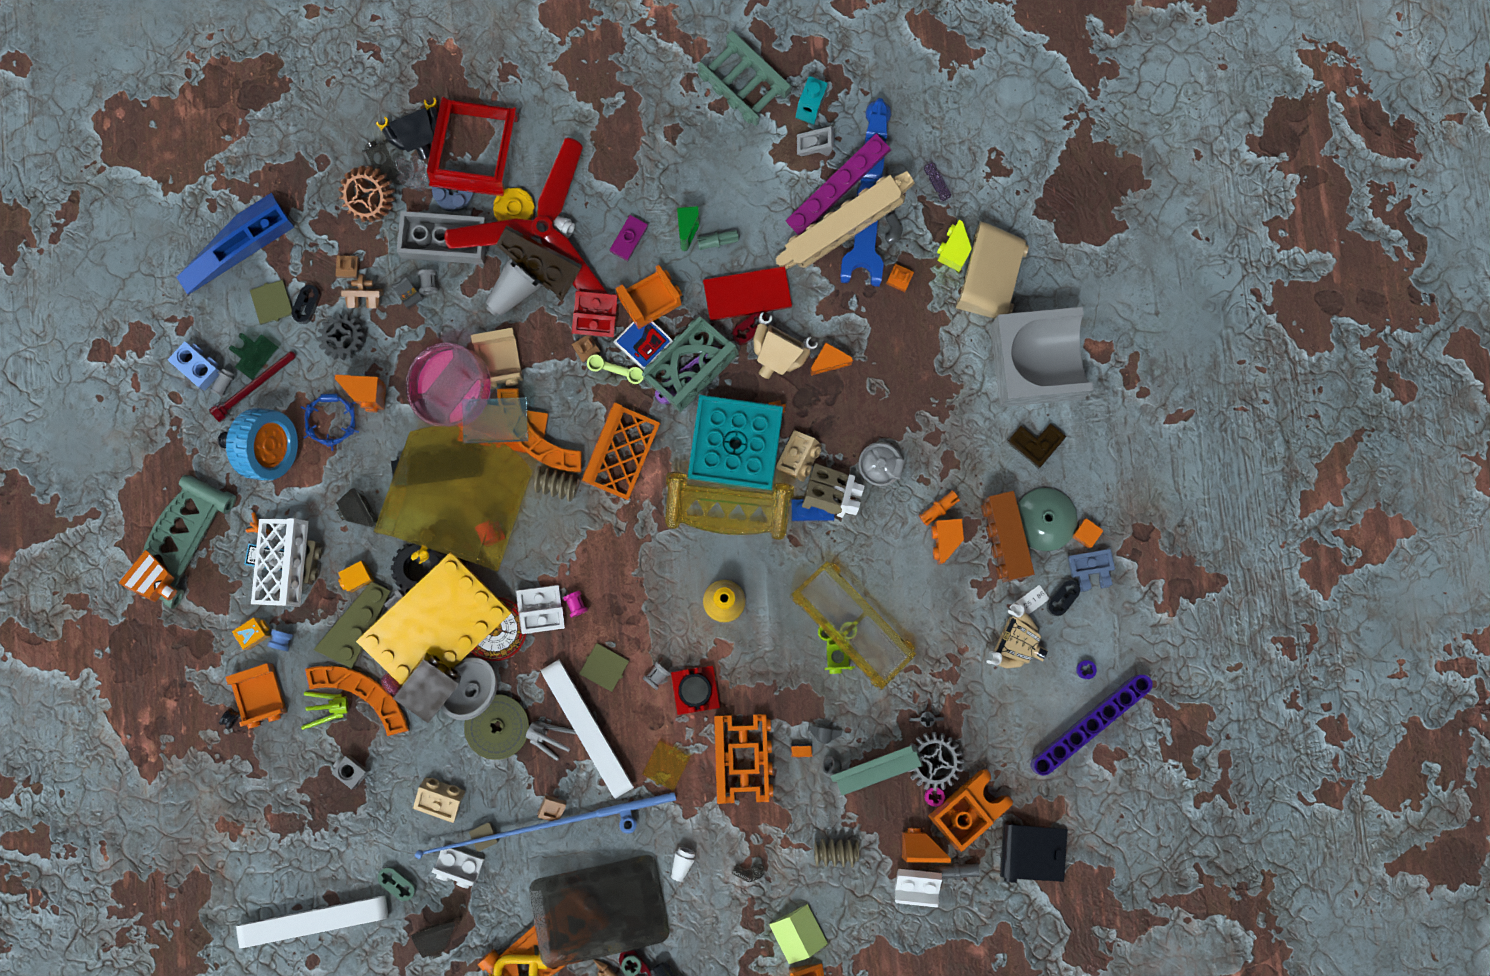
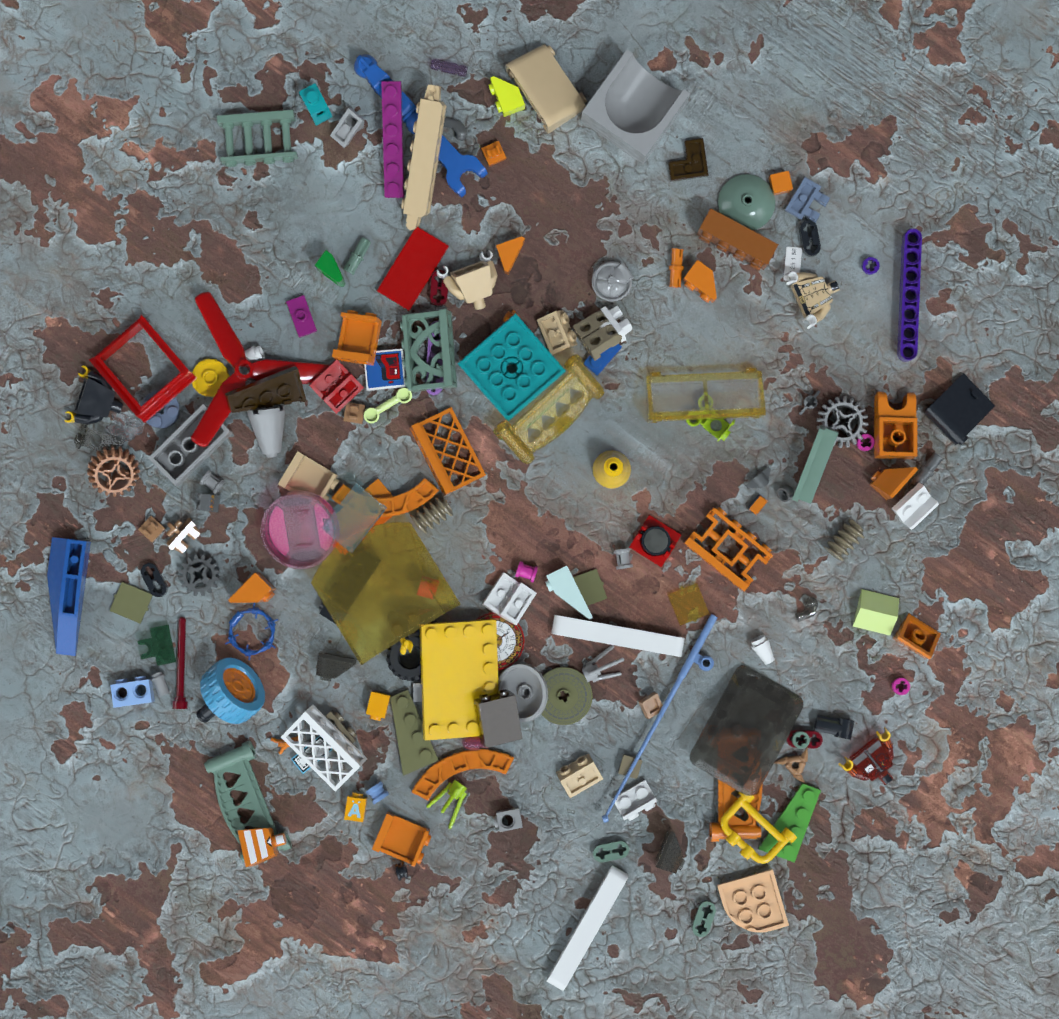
camera: 45 degrees left, 5 degrees up
none -> light aqua slope [545,566,593,620]

